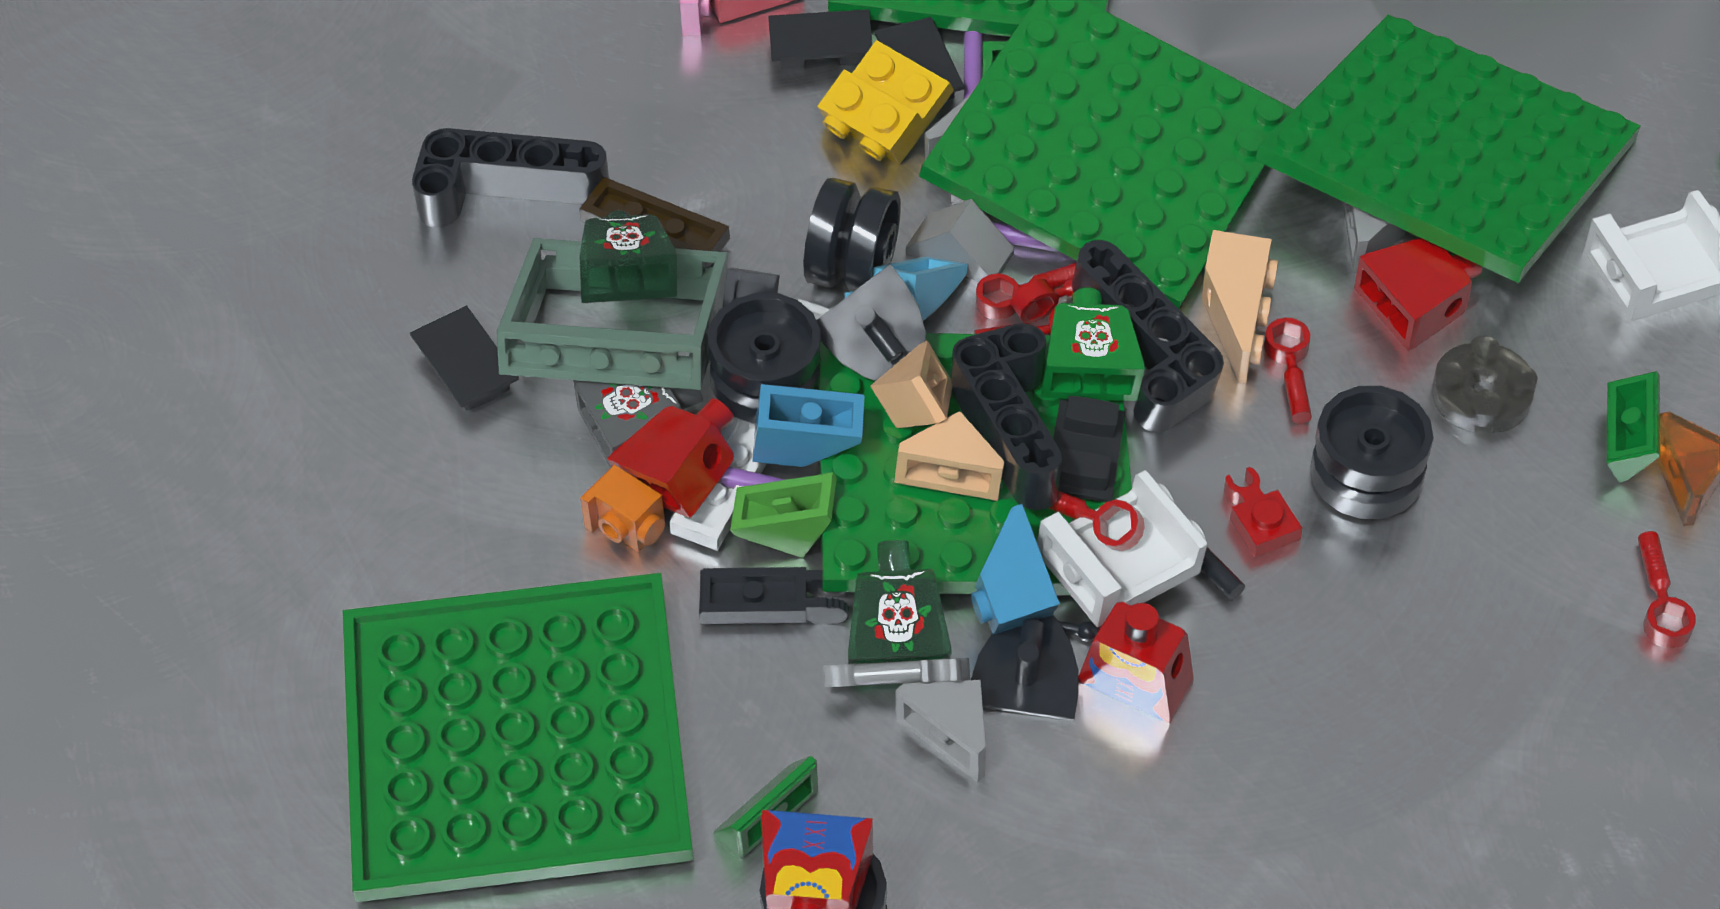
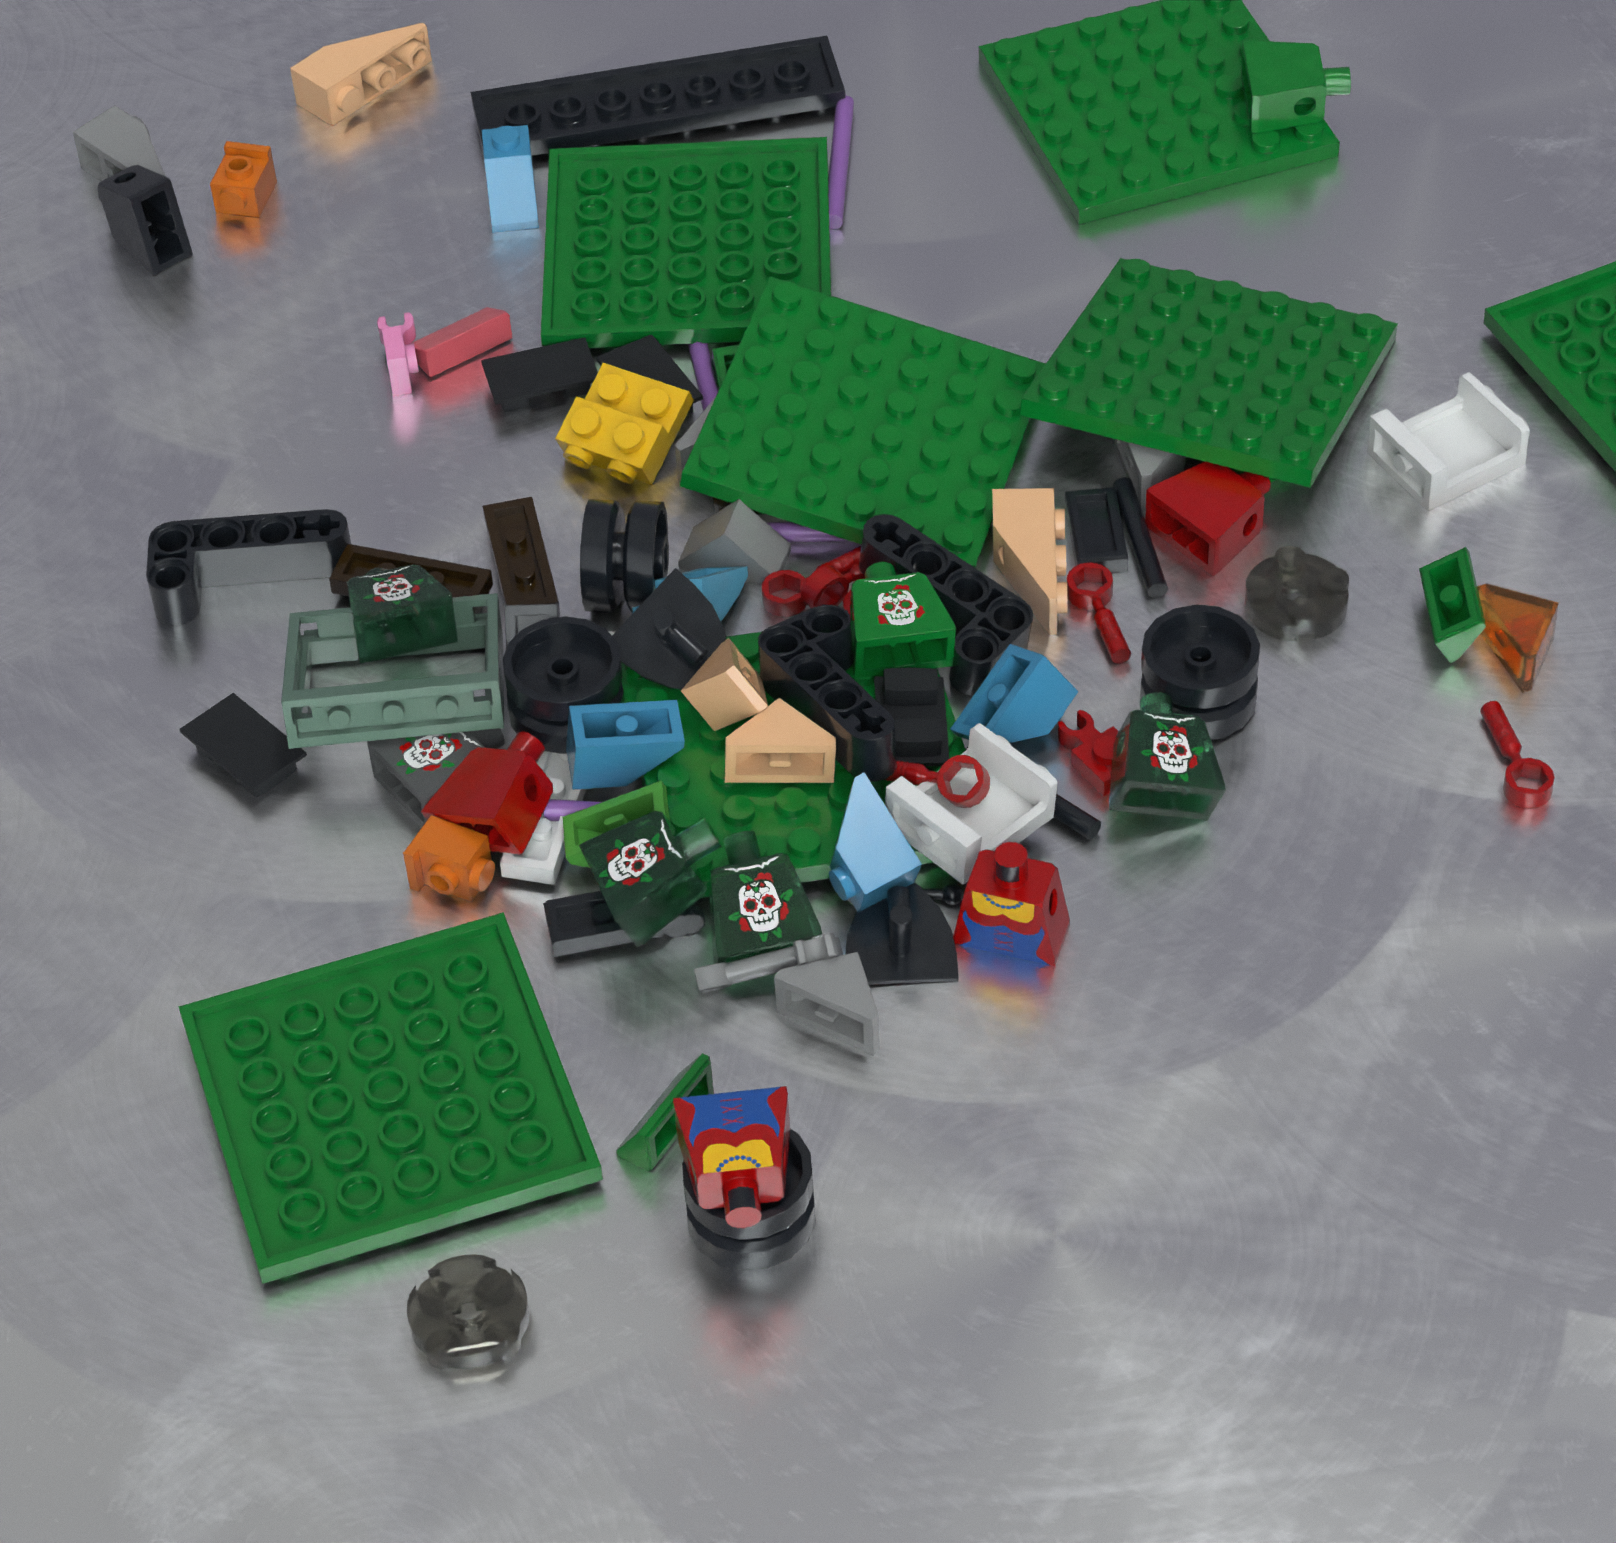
camera: 10 degrees left, 5 degrees down
none -> dark brown plate [482,497,559,605]
none -> clear green torso [579,811,722,947]
none -> dark azure slope [950,644,1078,743]
none -> black tile [1065,487,1129,573]
none -> clear green torso [1109,692,1226,820]
none -> black bar [1113,477,1168,598]

